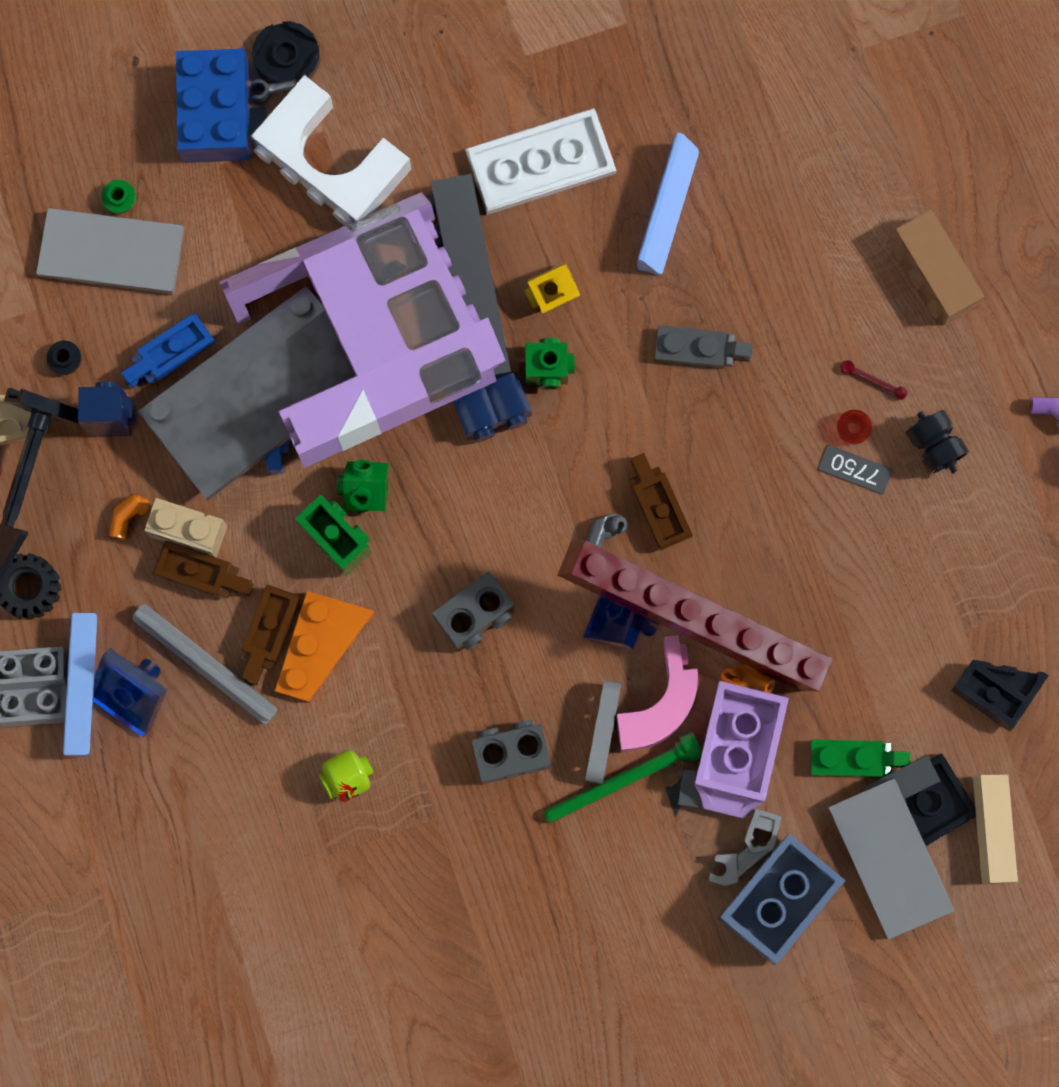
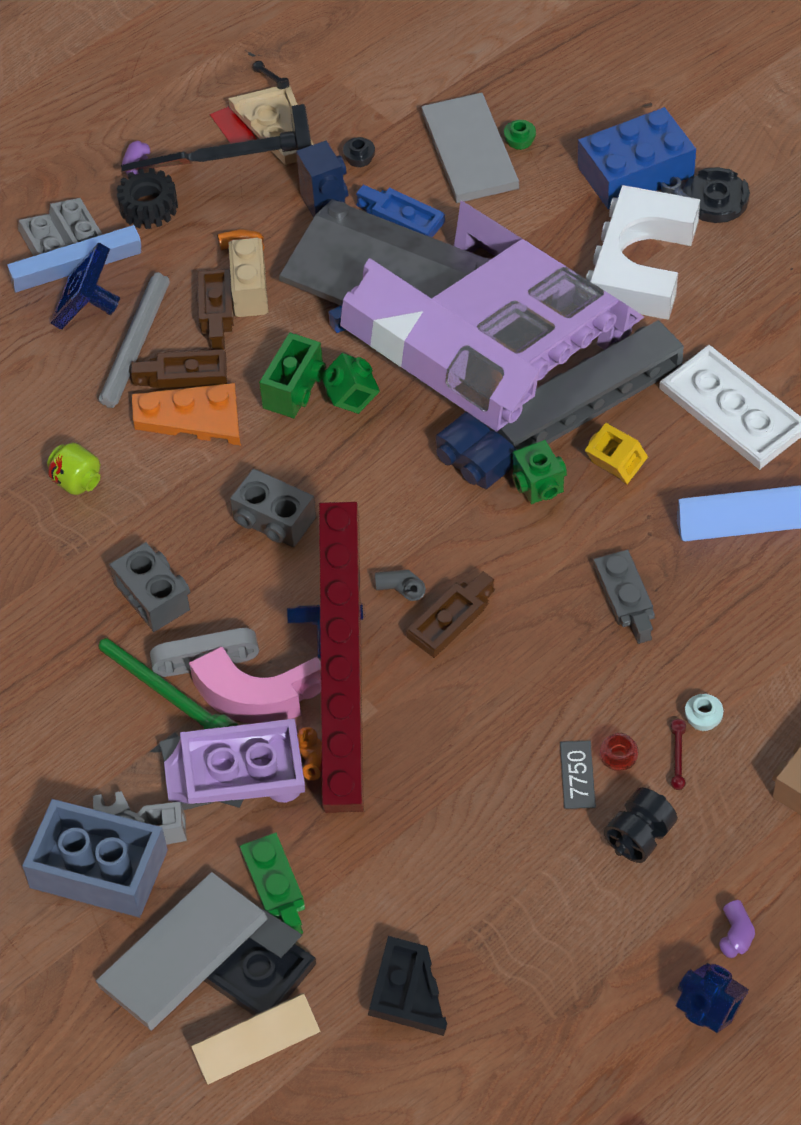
camera: 70 degrees right, 25 degrees down
none -> light aqua plate [685,694,724,731]

